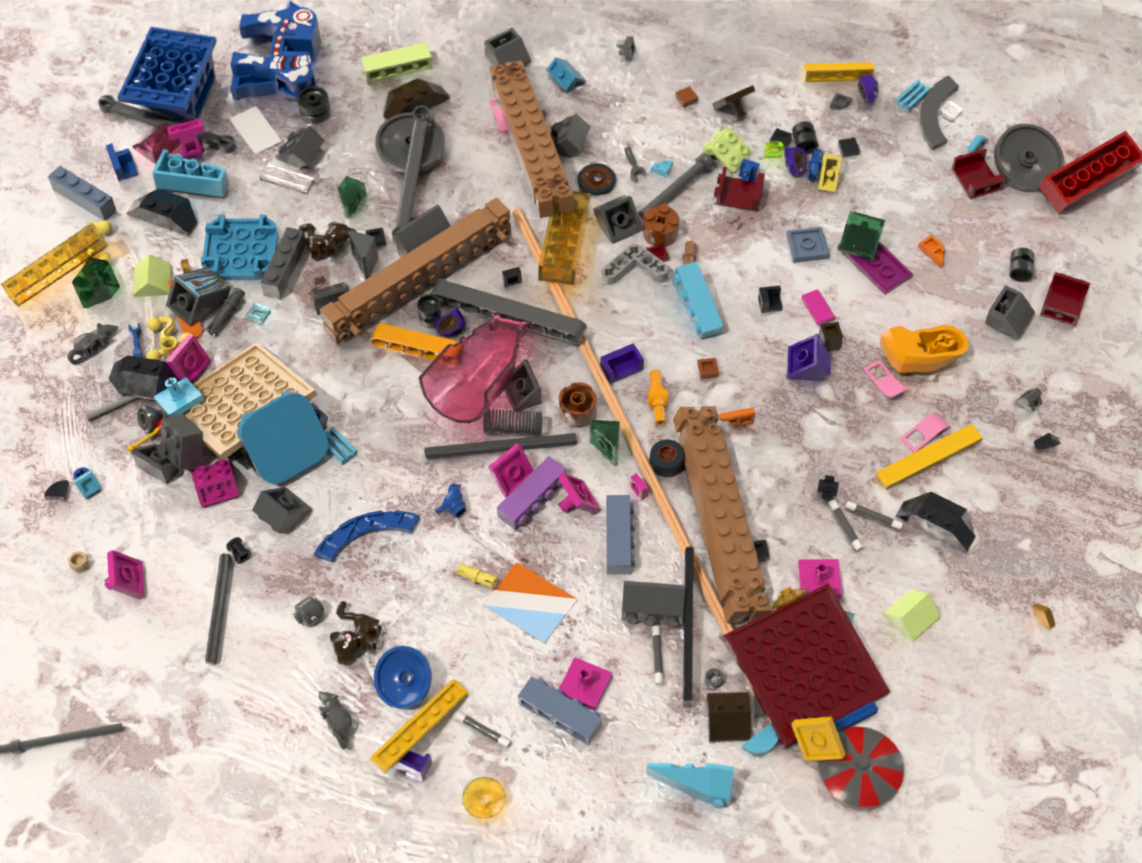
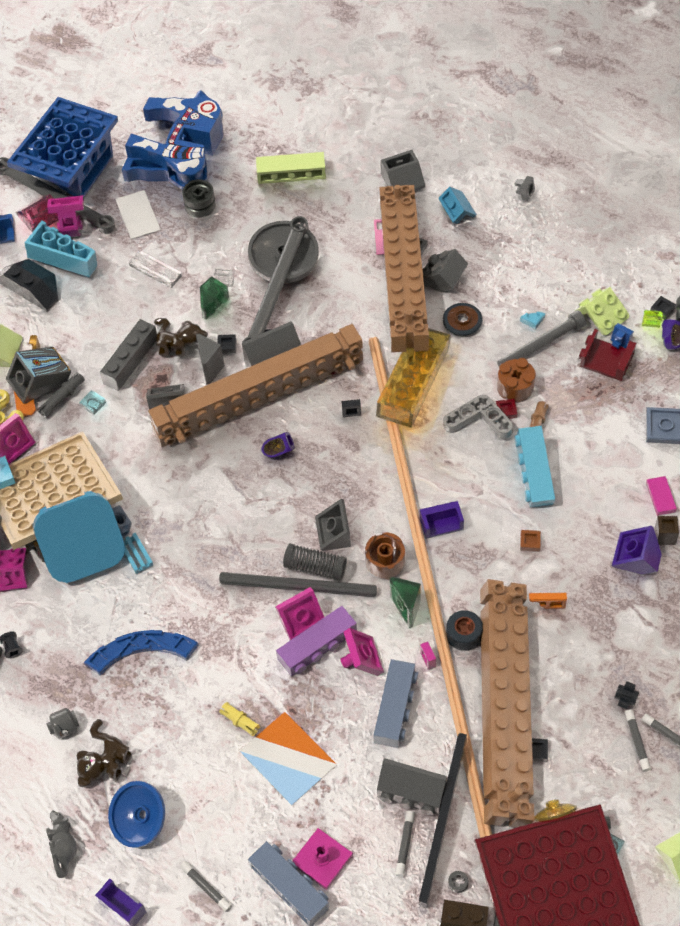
camera: 15 degrees right, 0 degrees up
dark azure tile [201,214,278,280] -> none
dark grey slope [252,487,312,533] -> none
dark grey slope [275,126,325,168] -> none
yellow tile [369,678,468,774] -> none
light orange beam [371,323,463,365] -> none
dark brown wedge [383,78,450,120] -> none
pearl dark grey wheel [417,294,442,329] -> none
clear pink windscreen [419,315,529,423] -> none
dark grey beam [431,279,587,344] -> none
blue animal [435,483,467,518] -> none
dark grey slope [593,195,643,243] -> none
dark grey piece [624,147,646,183] -> none
light orange pin [648,370,668,426] -> none
dark orange tile [675,86,698,108] -> none
dark brown tile [712,85,756,118] -> none
black panel [758,285,783,313] -> none
dark pink tile [798,559,842,599] -> none

